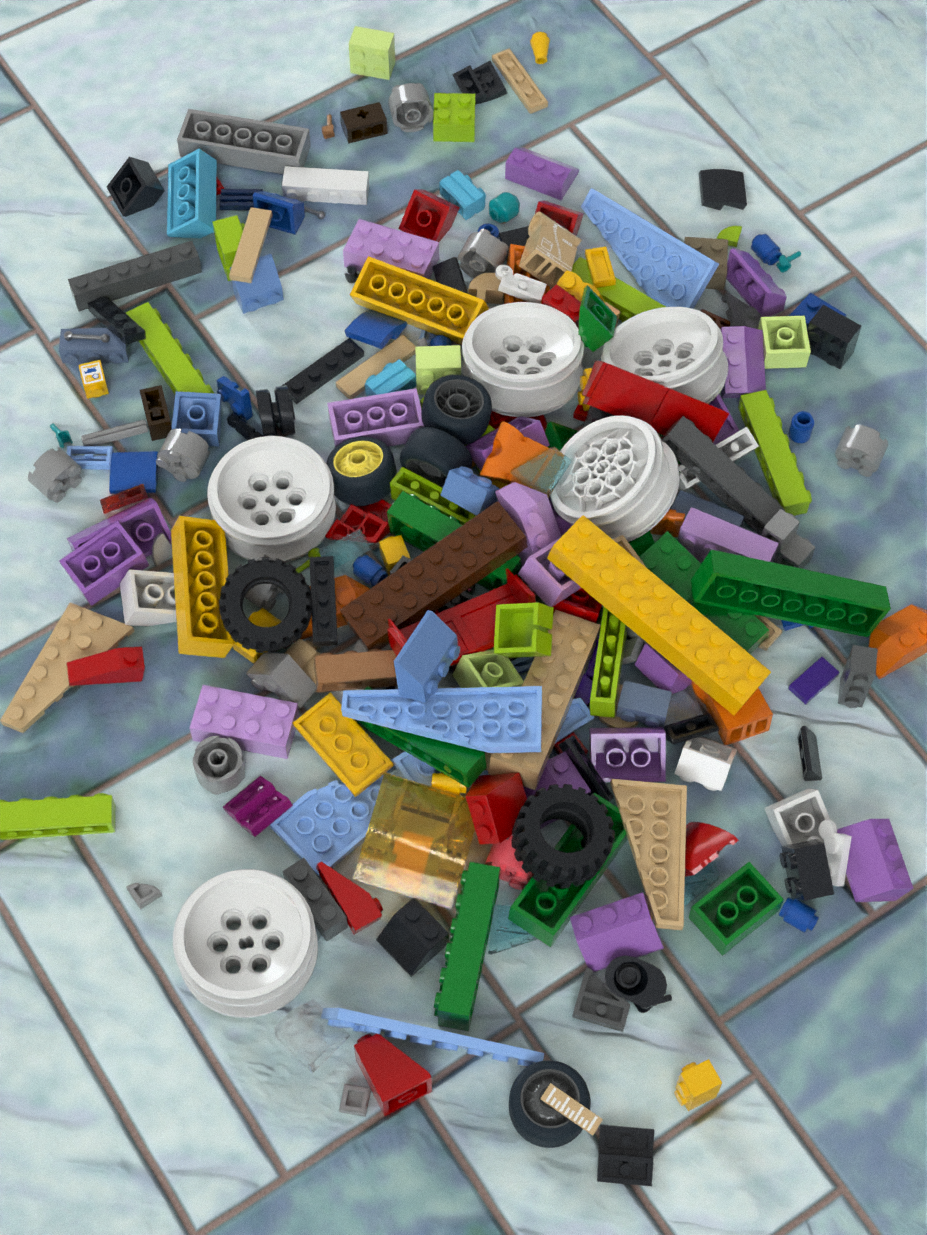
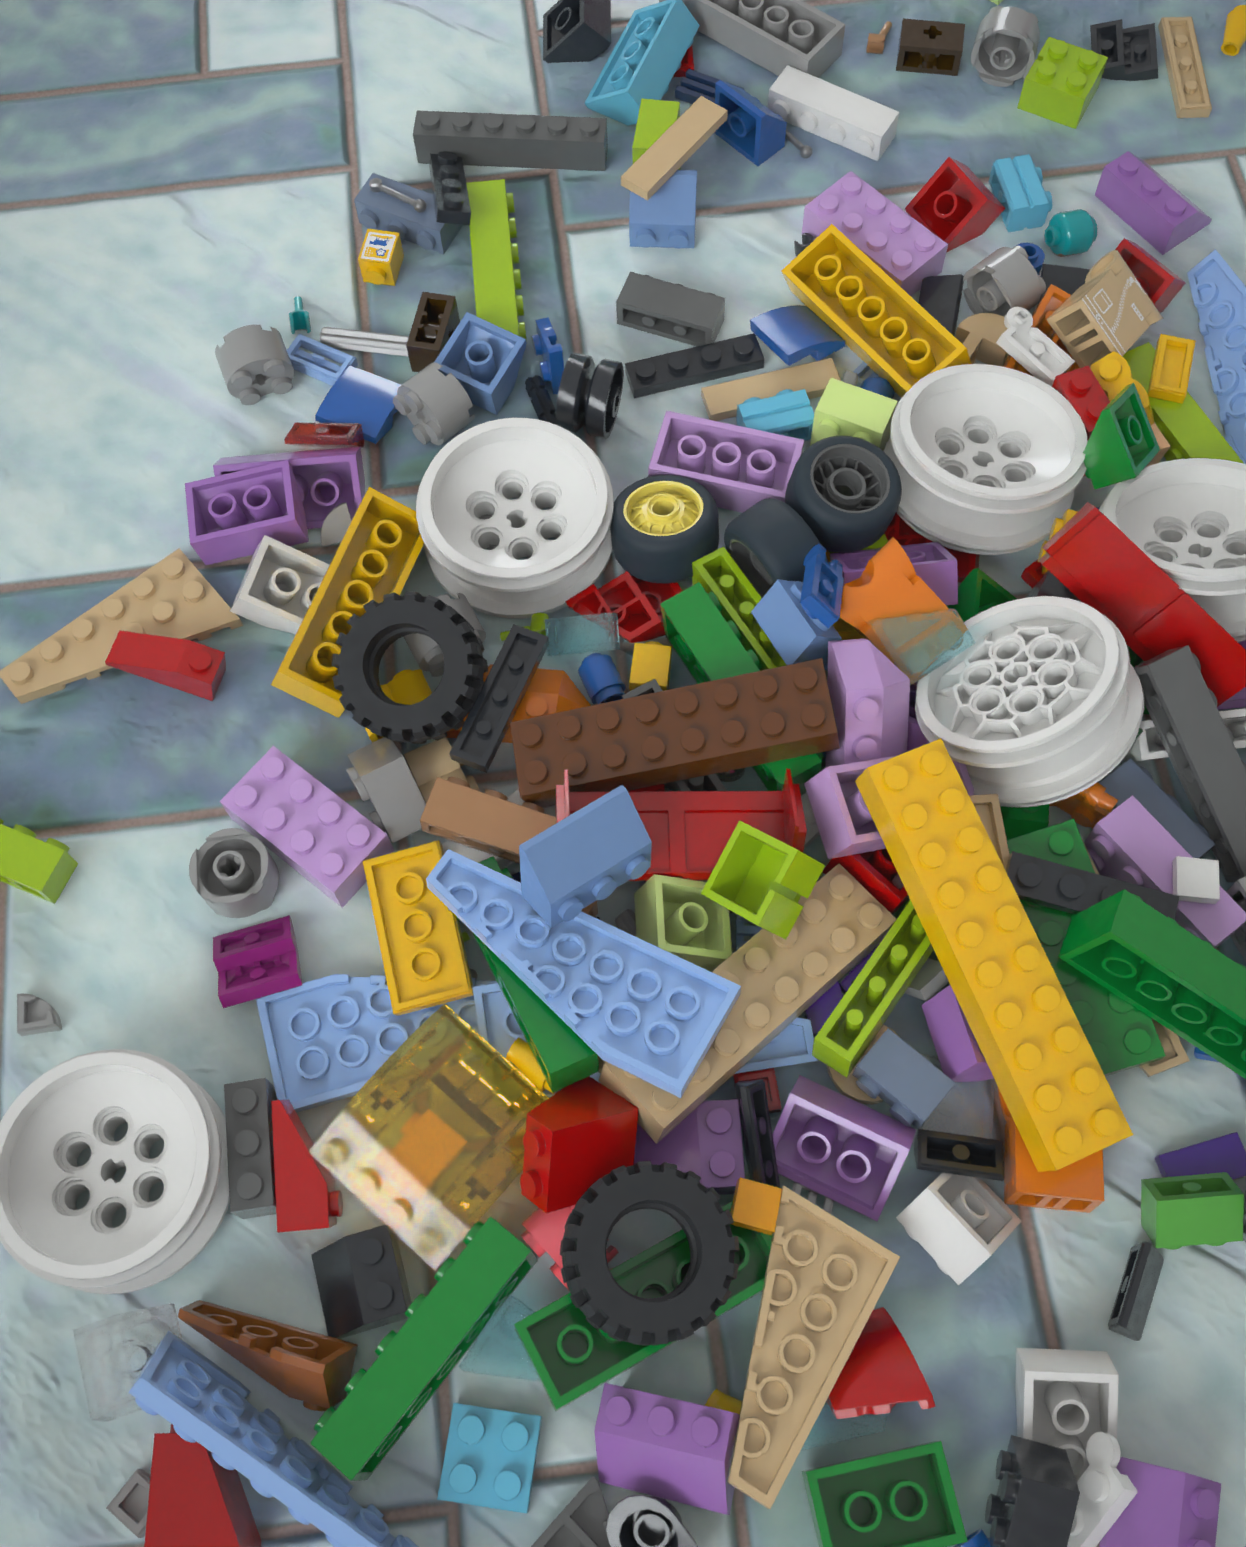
camera: 30 degrees right, 5 degrees up
none -> dark orange wedge [178,1300,358,1411]
none -> medium azure plate [437,1403,542,1514]
none -> dark grey brick [616,271,725,347]
none -> light orange tile [731,1177,782,1235]
none -> blue hinge [800,544,844,628]
none -> black plate [1006,851,1180,920]
none -> bright green brick [1141,1172,1244,1250]
none -> white tile [1172,856,1220,904]

